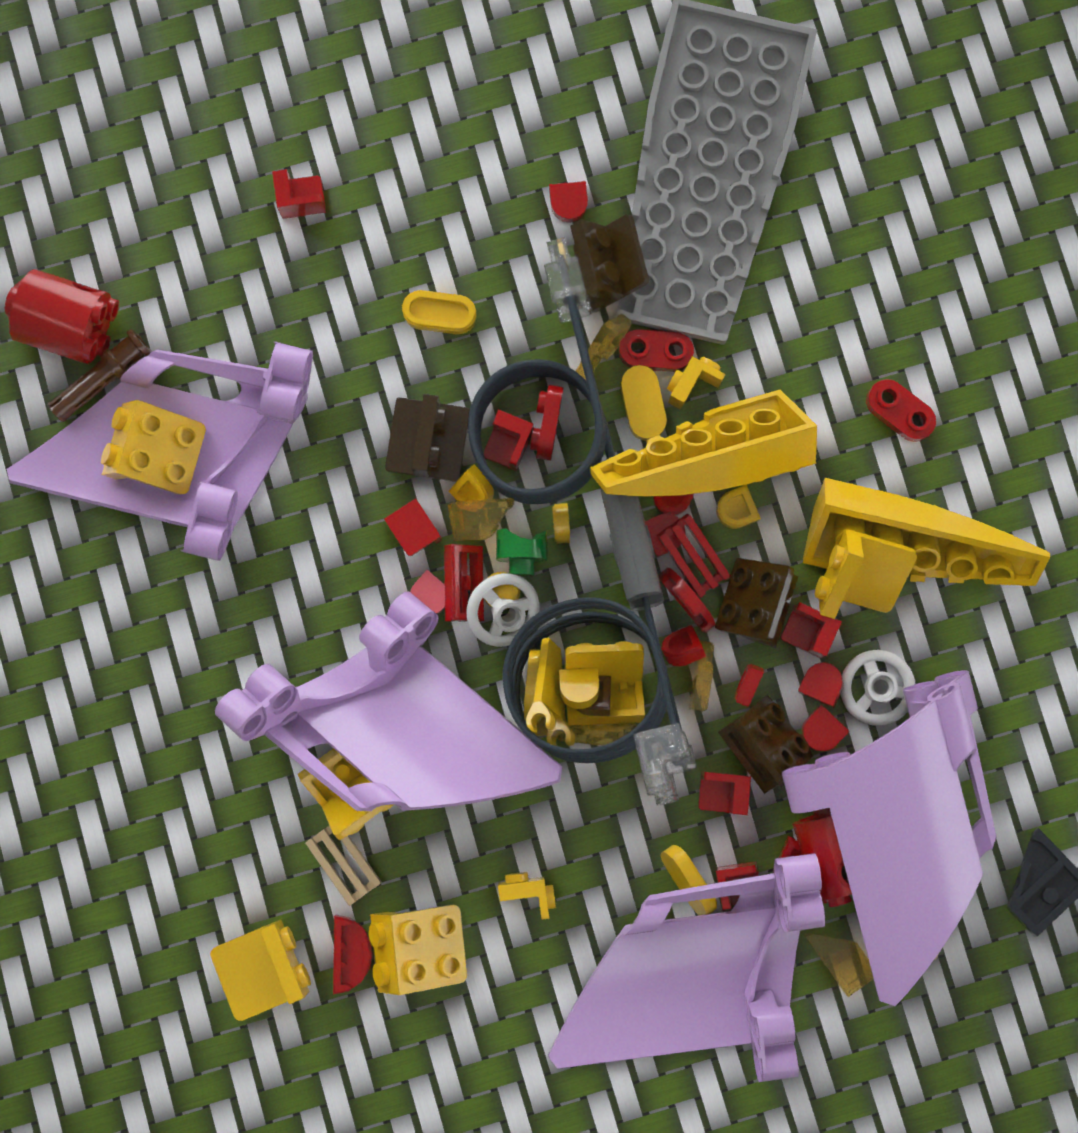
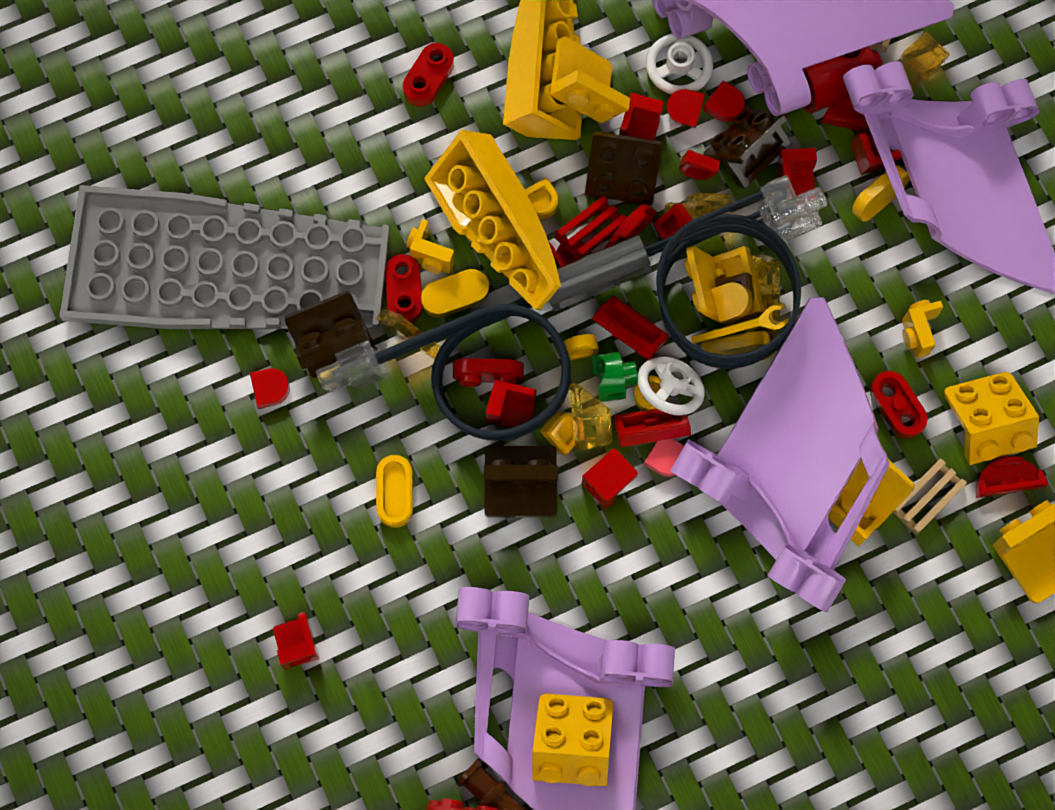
camera: 100 degrees left, 10 degrees down
none -> red tile [592,295,669,360]
none -> red plate [870,371,928,439]

